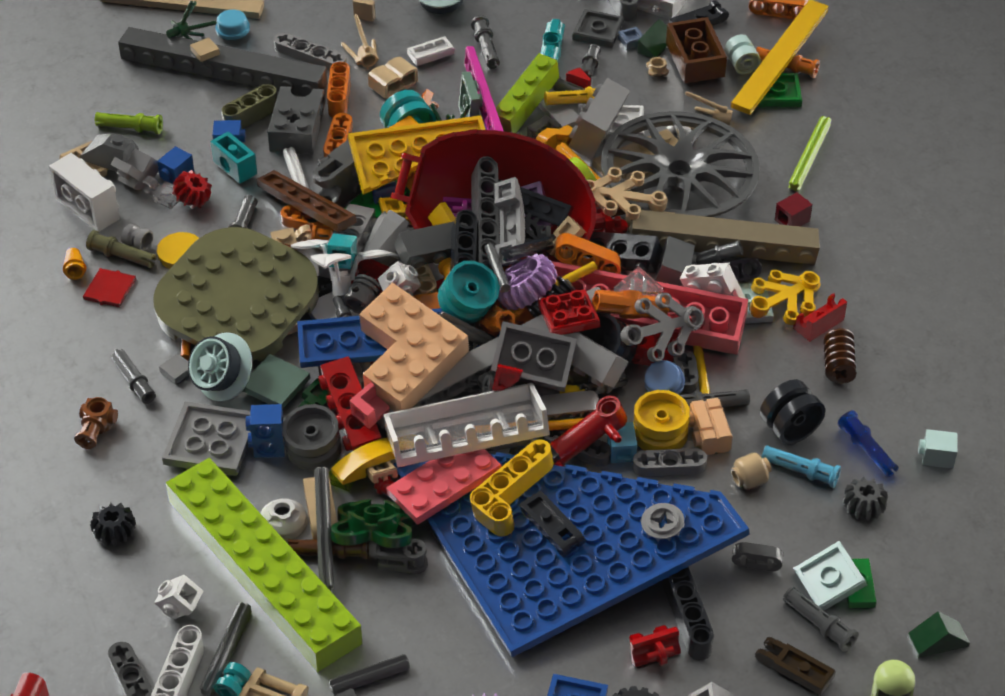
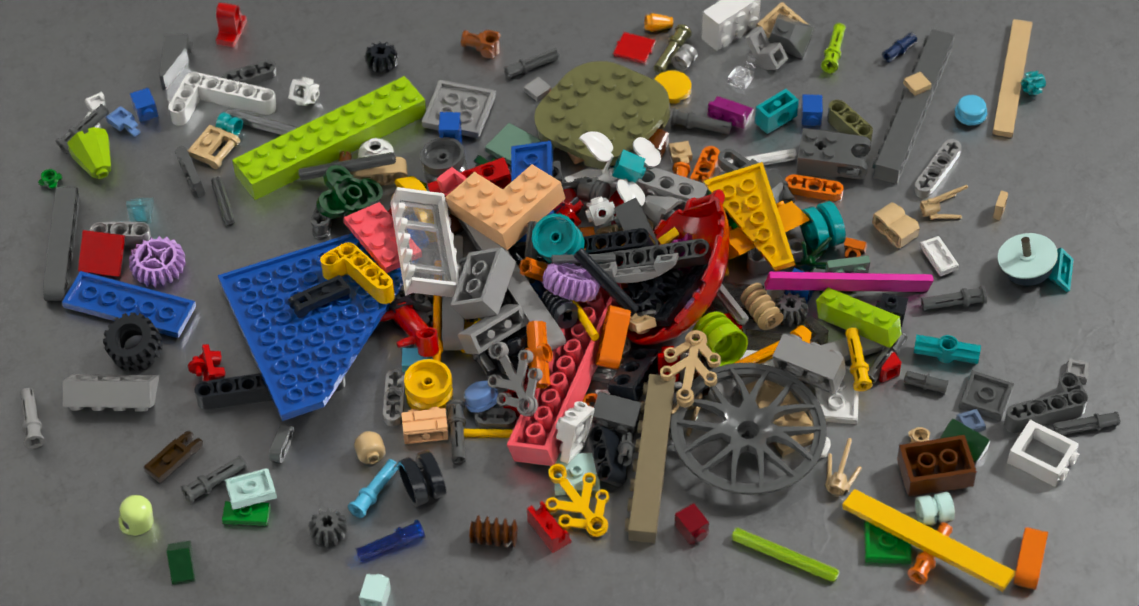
camera: 95 degrees right, 5 degrees up
blue brick [157,146,195,185] -> none
dark green plant [166,1,217,40] -> none
red gear [172,170,212,209] -> none
light aqua piece [188,333,252,402] -> none
reddish brown plate [256,170,357,232] -> none
orange beam [327,62,351,118] -> none
red tile [492,364,523,391] -> none
red tile [538,289,600,335] -> none
clear slope [614,266,663,296] -> none
light grey gear [641,503,684,541] -> none
black plate [669,0,729,26] -> none
none -> magenta bracket [707,96,753,129]
none -> black brick [875,293,908,327]
none -> dark blue pin [882,33,918,62]

